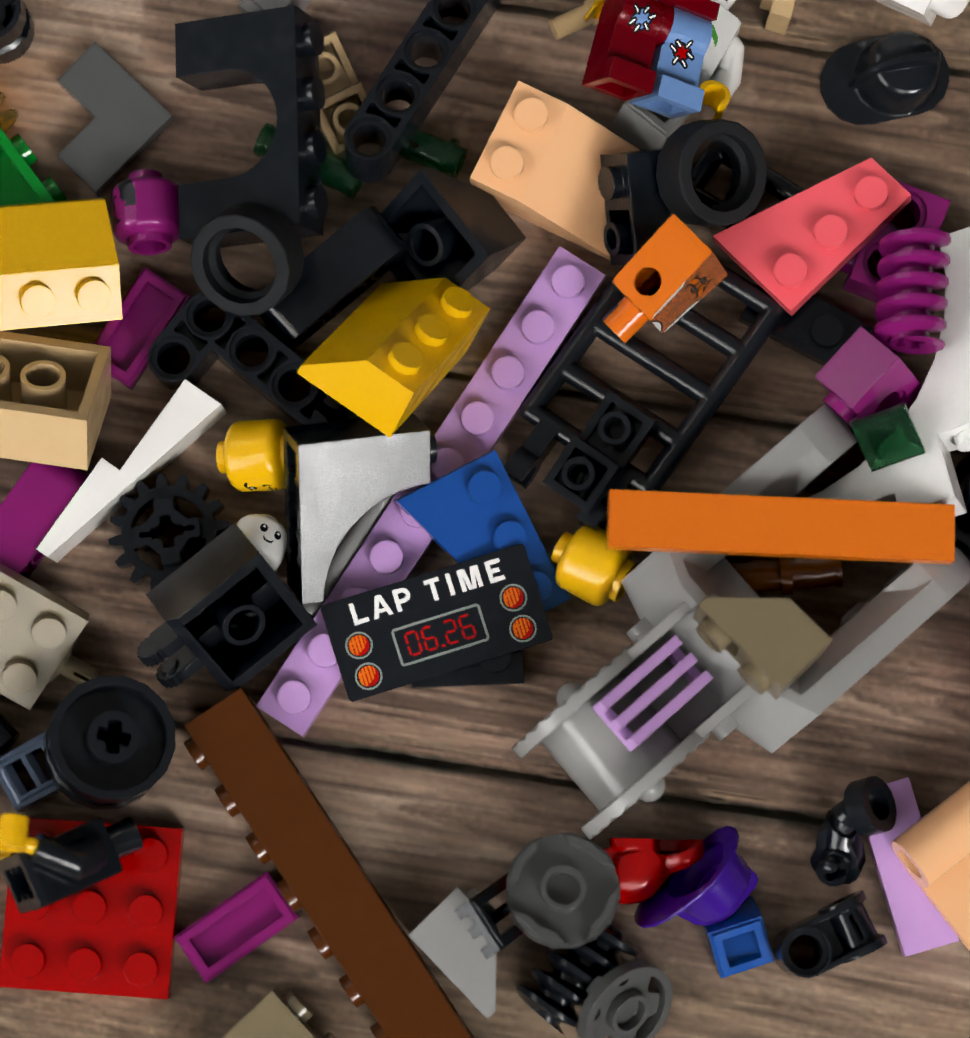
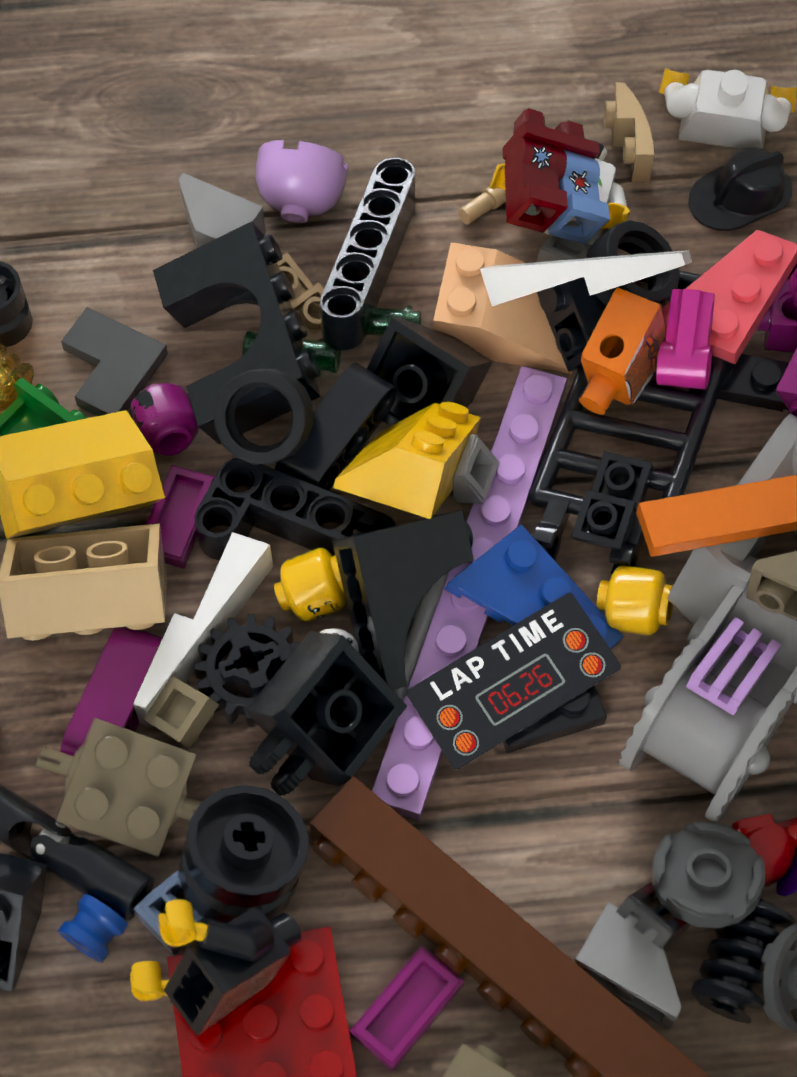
camera: 15 degrees left, 20 degrees down
none -> dark tan tile [143,675,218,749]
none -> light grey slope [453,434,499,504]
none -> white slope [480,250,692,306]
none -> dark pink piece [656,289,715,390]

